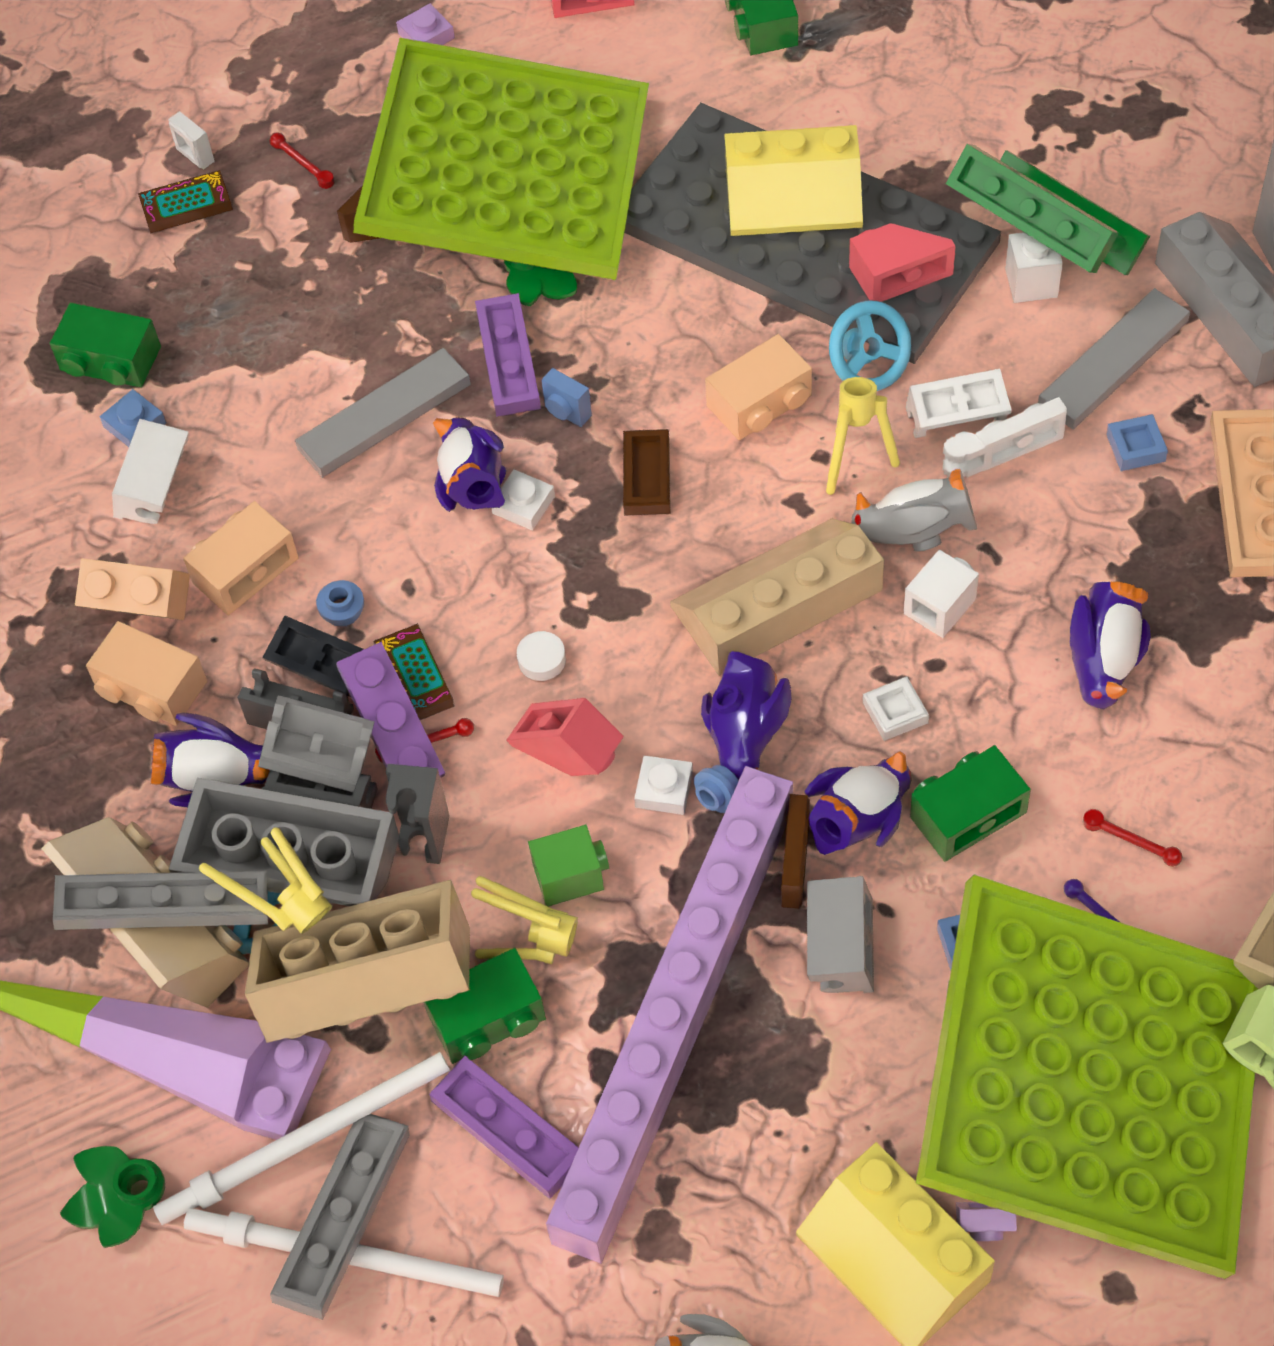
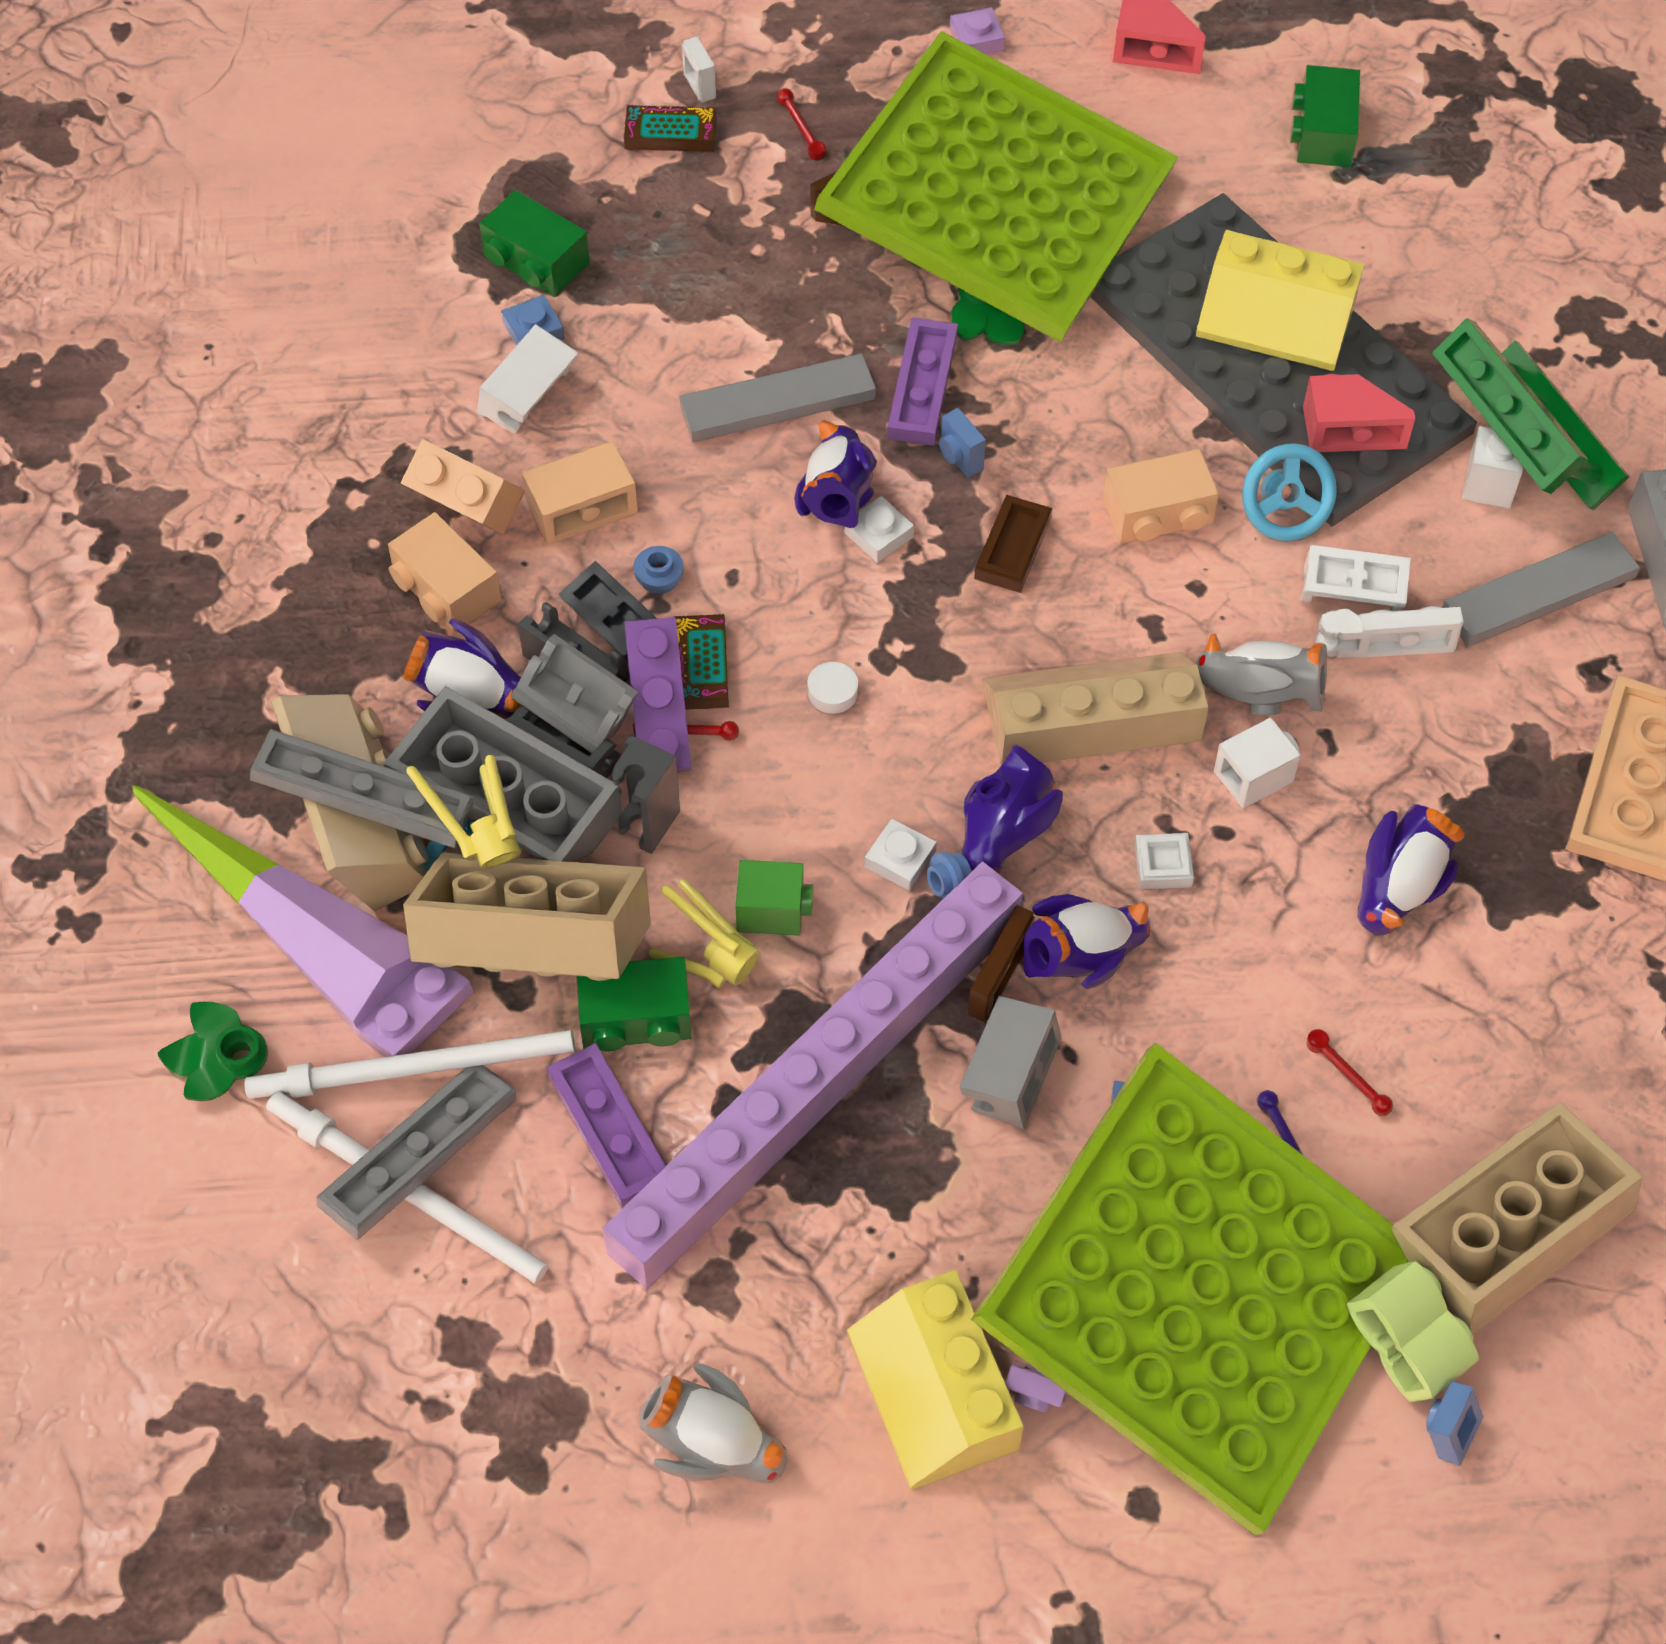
camera: 15 degrees right, 0 degrees up
coral slope [506,698,624,776] -> none
light yellow plant [826,377,900,495] -> none
green brick [910,745,1031,862] -> none
medium blue plate [1106,414,1168,471] -> none

